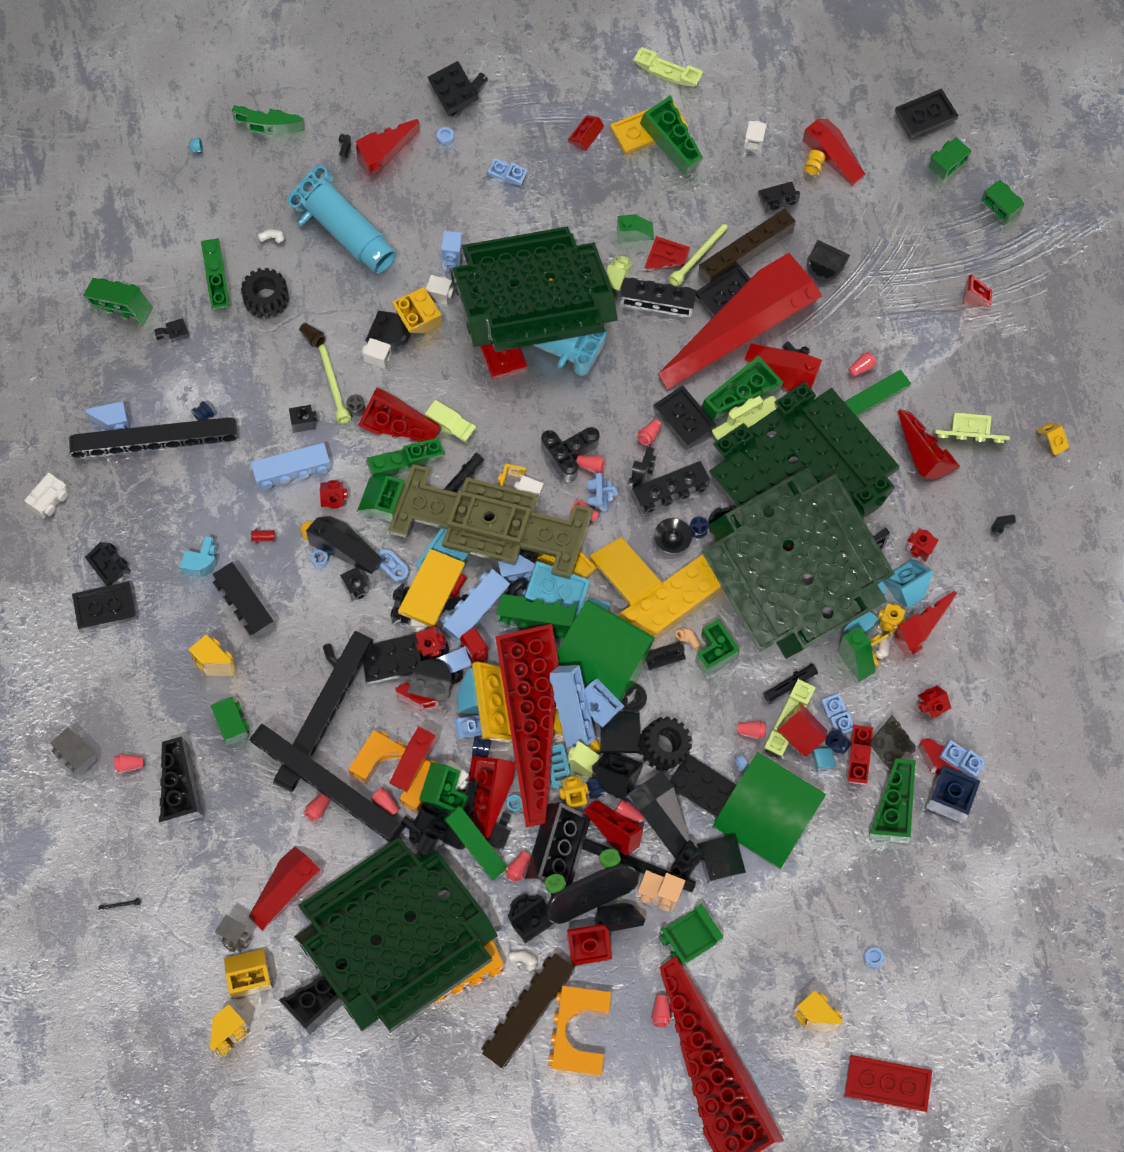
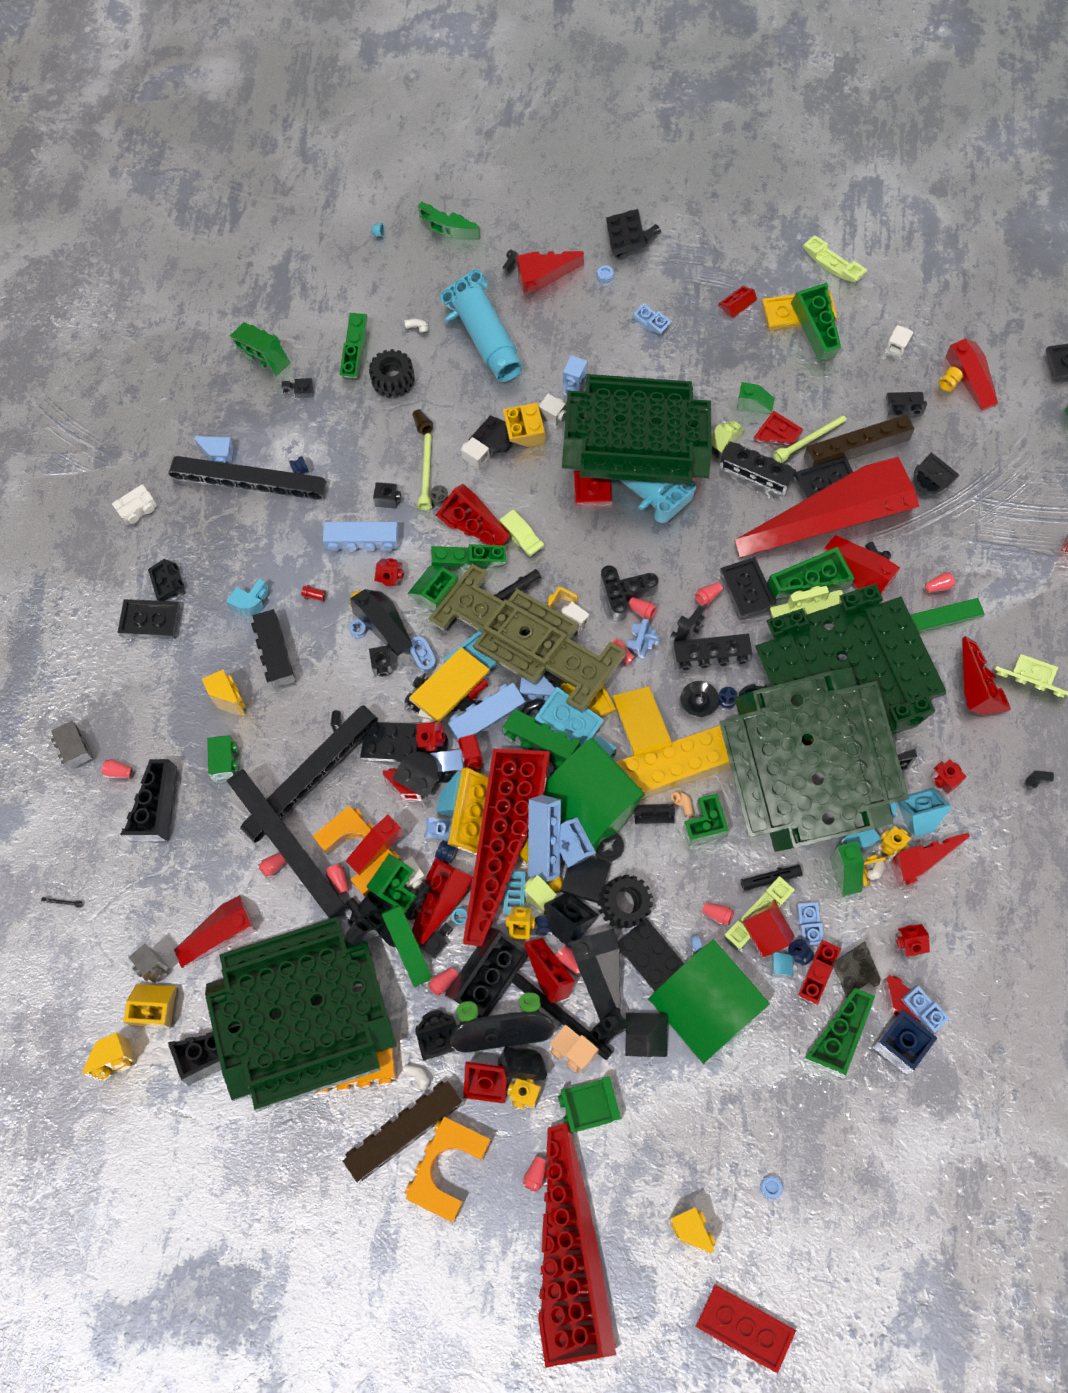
camera: 25 degrees right, 0 degrees up
none -> yellow brick [507,1079,541,1110]

